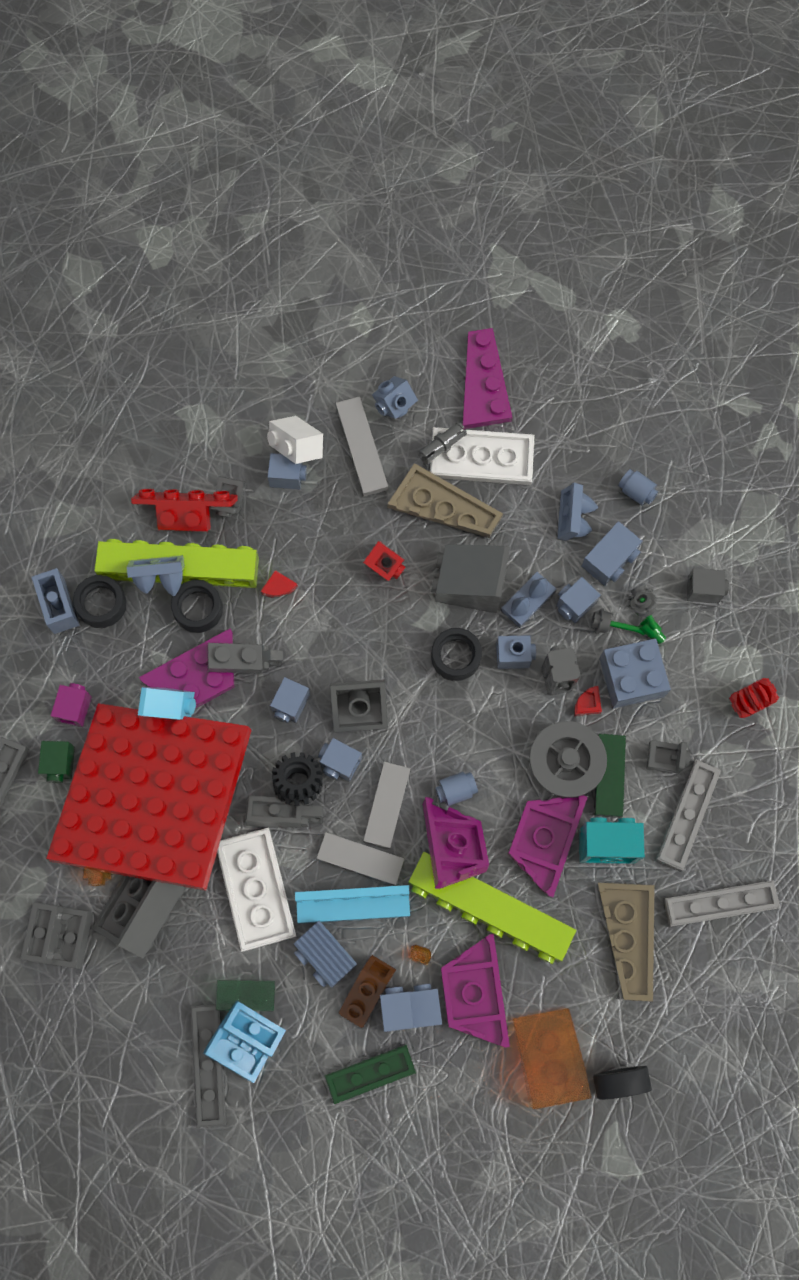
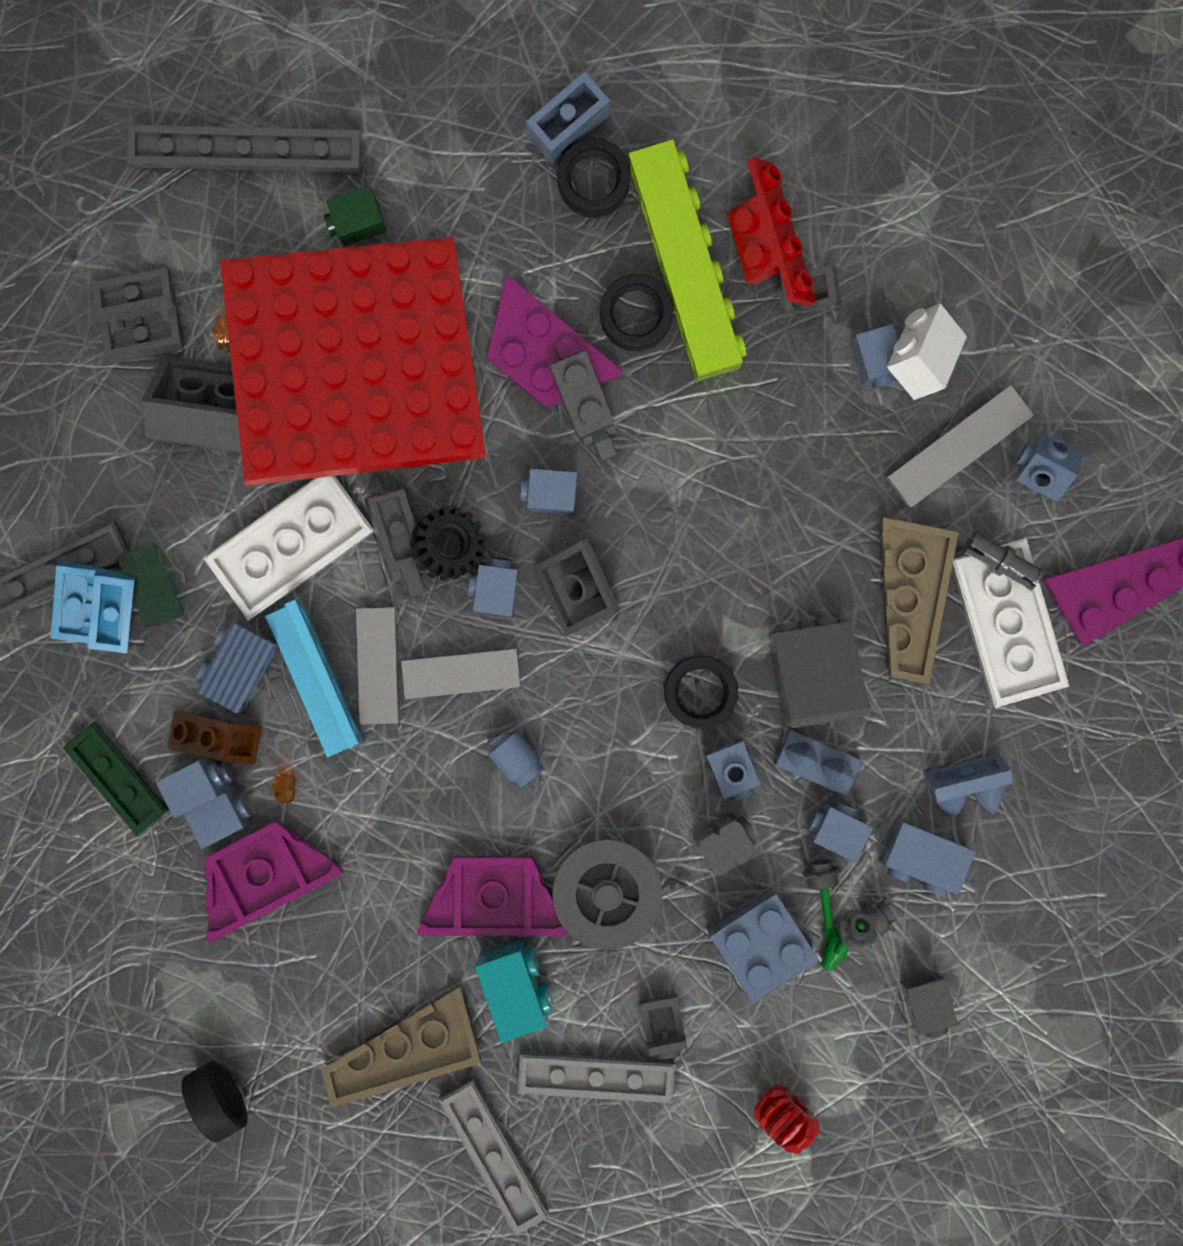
camera: 75 degrees right, 15 degrees up
magenta brick [51,683,92,727] -> none
sand blue tile [127,555,185,596] -> none
medium azure slope [138,687,196,719] -> none
red tile [261,570,298,598] -> none
red brick [363,541,406,581] -> none
lime brick [408,852,577,965] -> none
magenta wing [422,797,489,889] -> none
clear orange slope [513,1008,591,1110] -> none
red tile [574,686,602,716] -> none
dark green tile [594,733,626,818] -> none
sand blue brick [618,469,658,506] -> none

